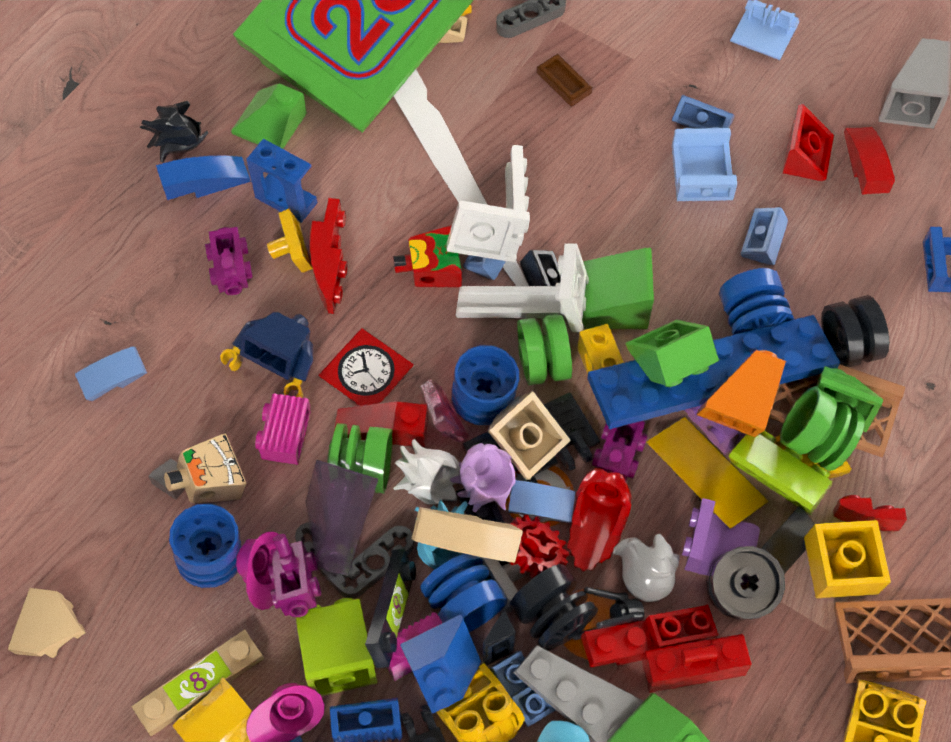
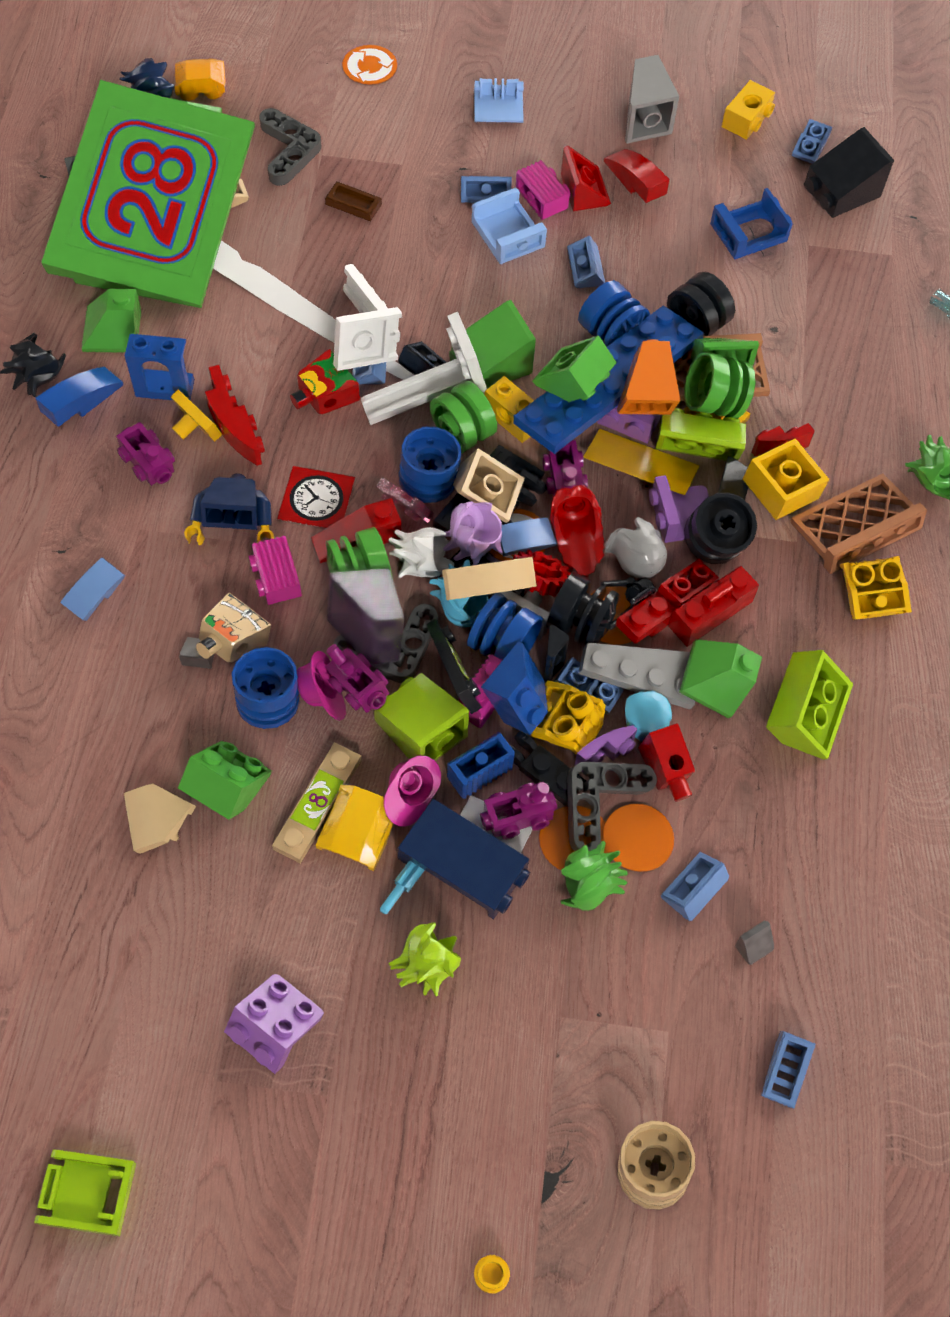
camera: 30 degrees left, 0 degrees up
none -> bright green slope [178,741,272,820]
none -> dark pink brick [516,160,570,220]

